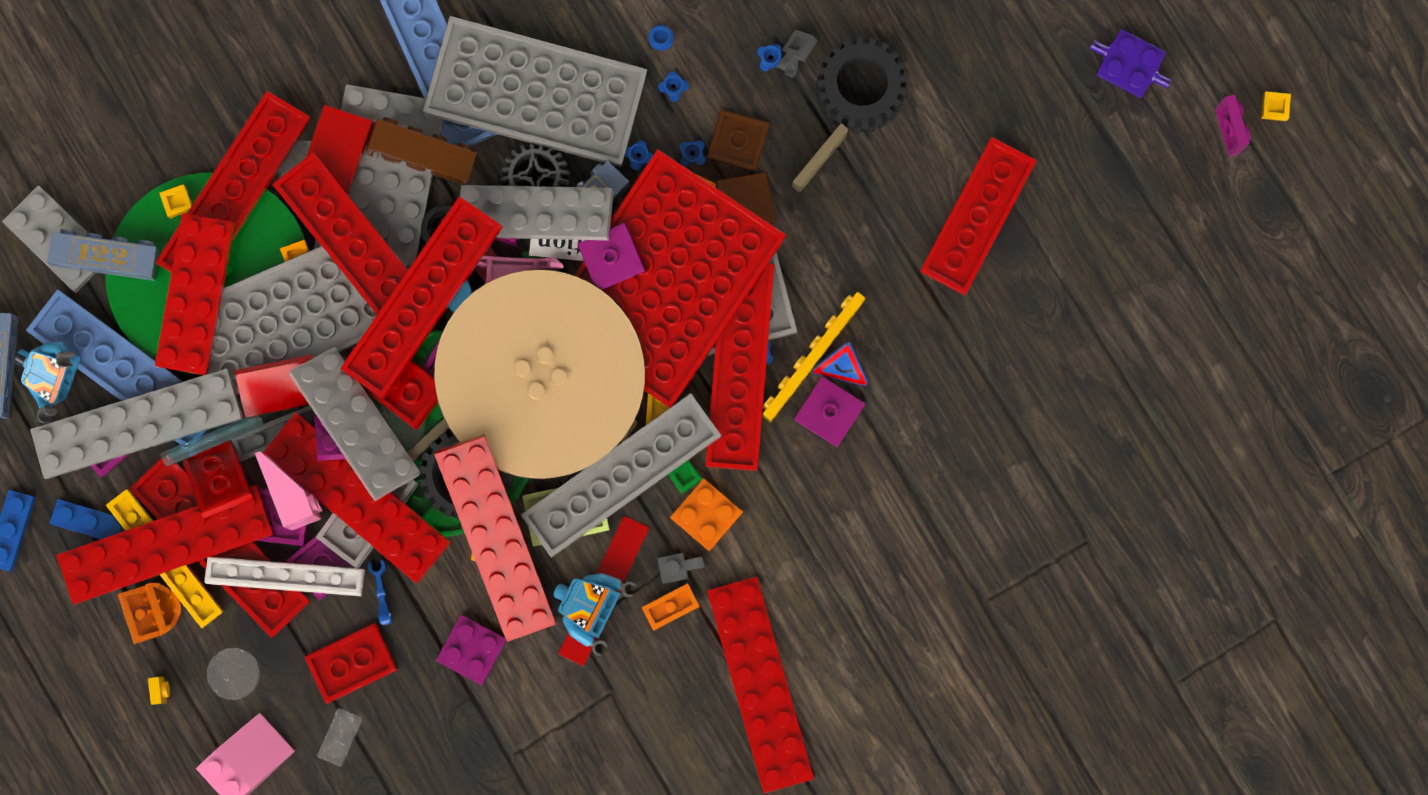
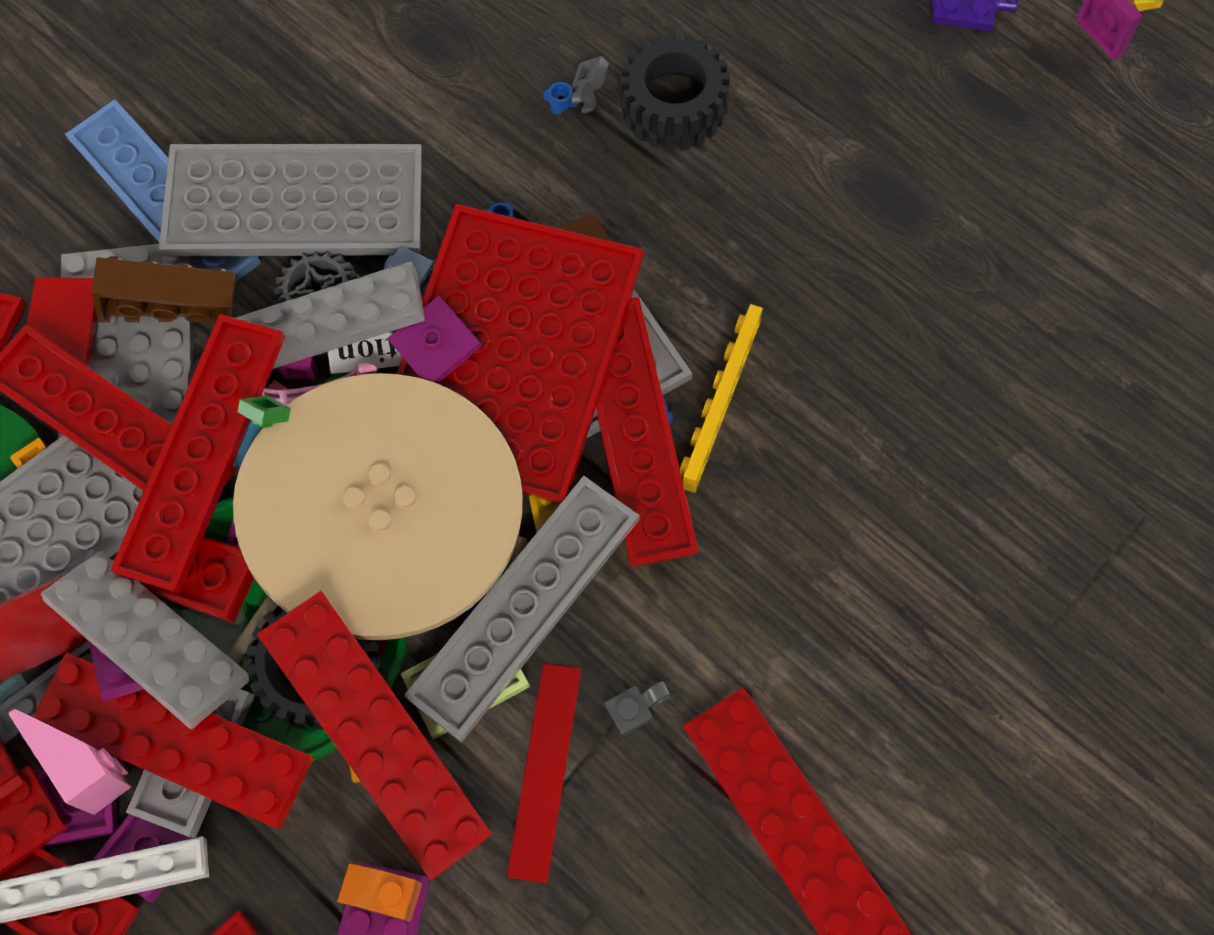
camera: 15 degrees left, 15 degrees down
blue piece [368,559,392,625] -> none
dark azure torso [554,573,636,656] -> none
blue plate [625,140,653,170] -> none
orange plate [641,584,700,631] -> none
blue plate [649,25,674,51] -> none
blue plate [658,71,689,102] -> none
green tile [668,460,703,494] -> none
orange plate [670,479,743,552] -> none
reddish brown tile [707,110,770,173] -> none
dark tan tile [792,123,848,192] -> none
magenta plate [794,376,865,448] -> none
piece [812,342,868,386] -> none
red plate [920,137,1037,296] -> none
none -> green plate [238,395,291,428]
none -> orange slope [337,863,422,922]

